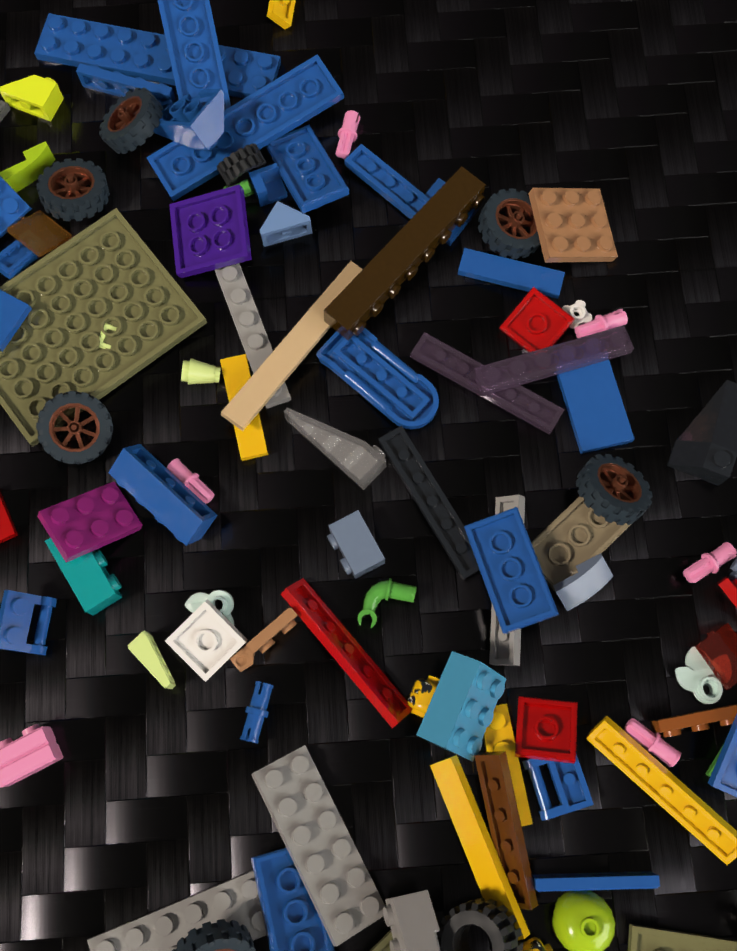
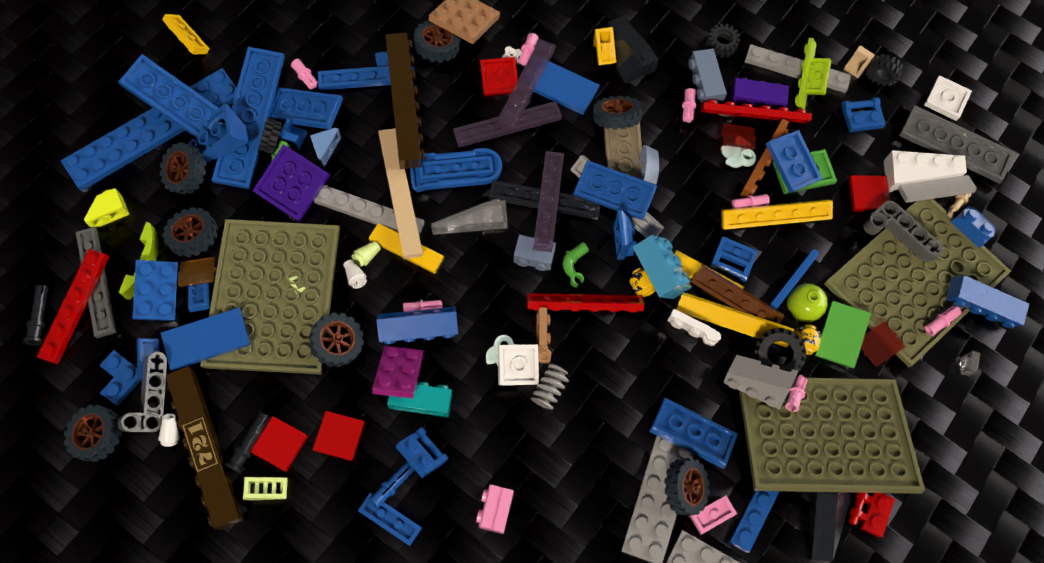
camera: 55 degrees left, 5 degrees down
blue plate [76,63,177,103] -> none
yellowish green slope [128,630,176,689] -> none
blue pin [240,681,274,744] -> none
light grey plate [251,745,385,946] -> none
blue tile [457,248,565,299] -> none
red tile [515,696,578,764] -> none
none -> white cone [343,260,367,289]
none -> light grey piece [531,364,569,410]
none -> clear purple plate [533,151,564,252]
none -> yellow slope [593,27,616,65]
none -> blue slope [613,210,637,260]
none -> white hinge [667,309,721,346]

